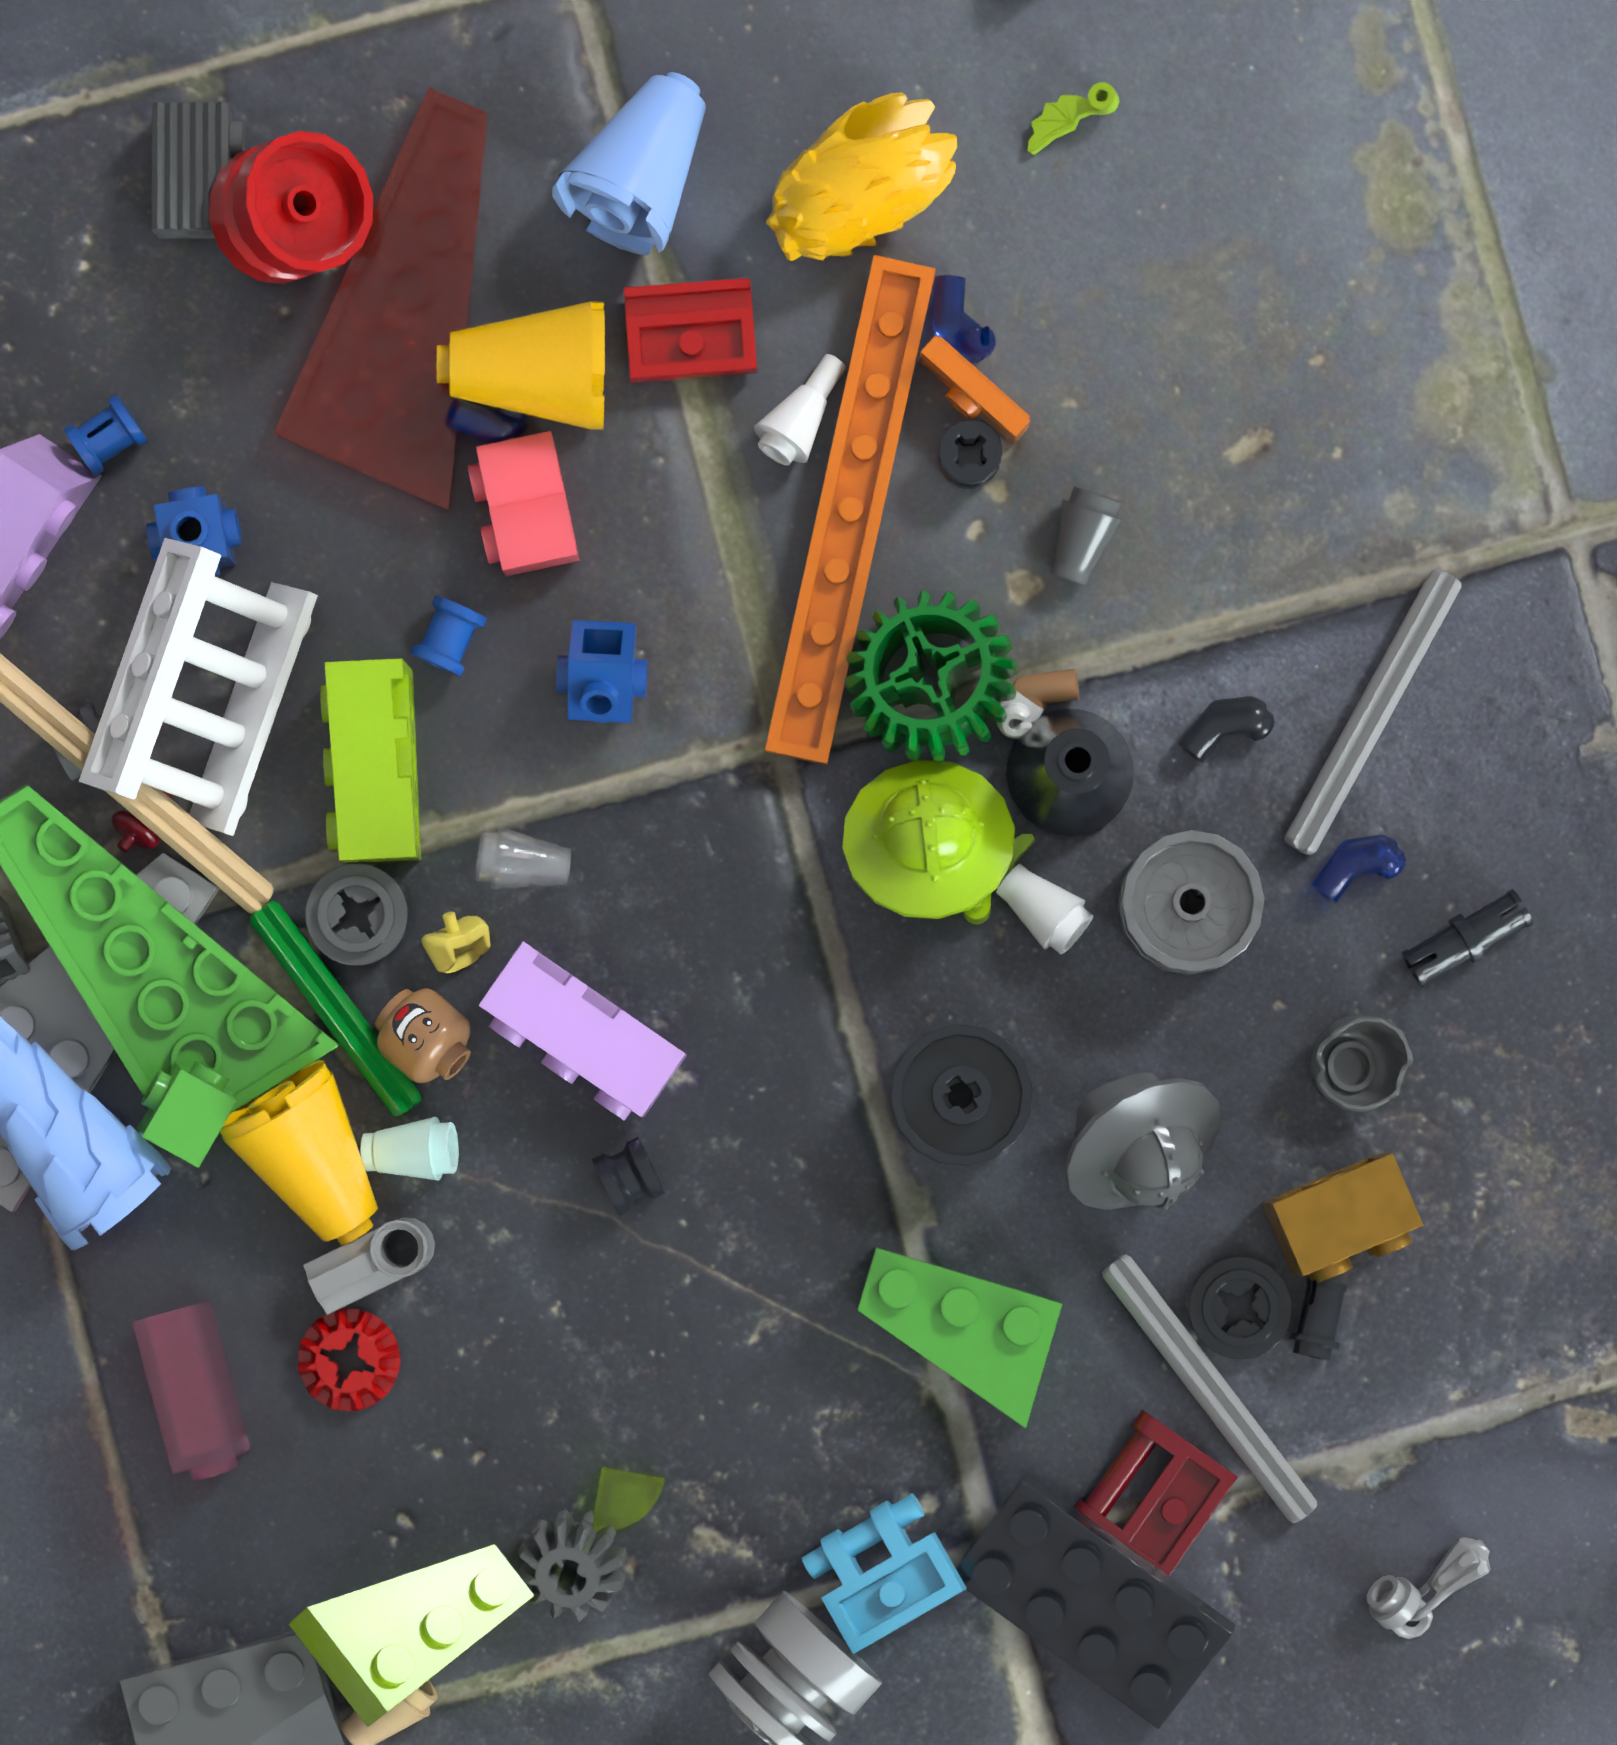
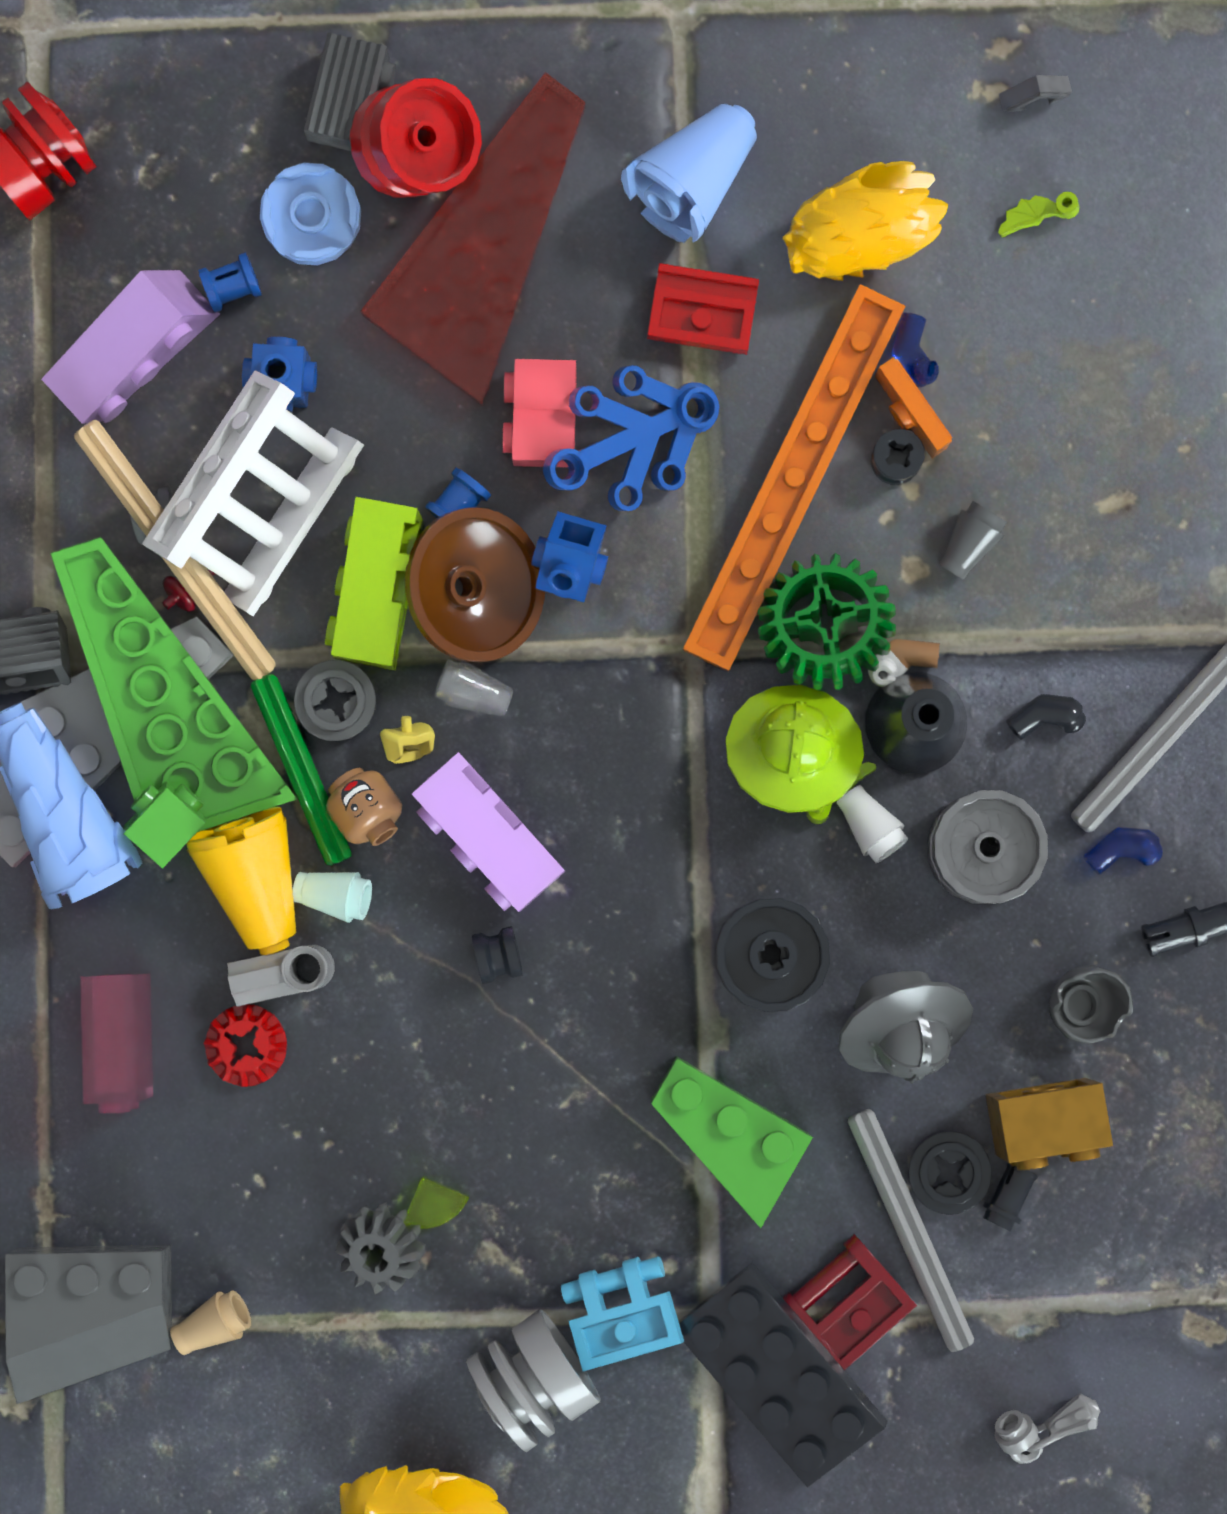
camera: 15 degrees right, 0 degrees up
wedge [289,1544,534,1727] -> none
yellow cone [437,301,605,430] -> none
clear blue arm [445,398,529,443] -> none
white cone [754,354,846,465] -> none
none -> light blue tile [260,163,361,266]
none -> reddish brown dish [405,507,545,662]
none -> blue plant [543,365,719,511]

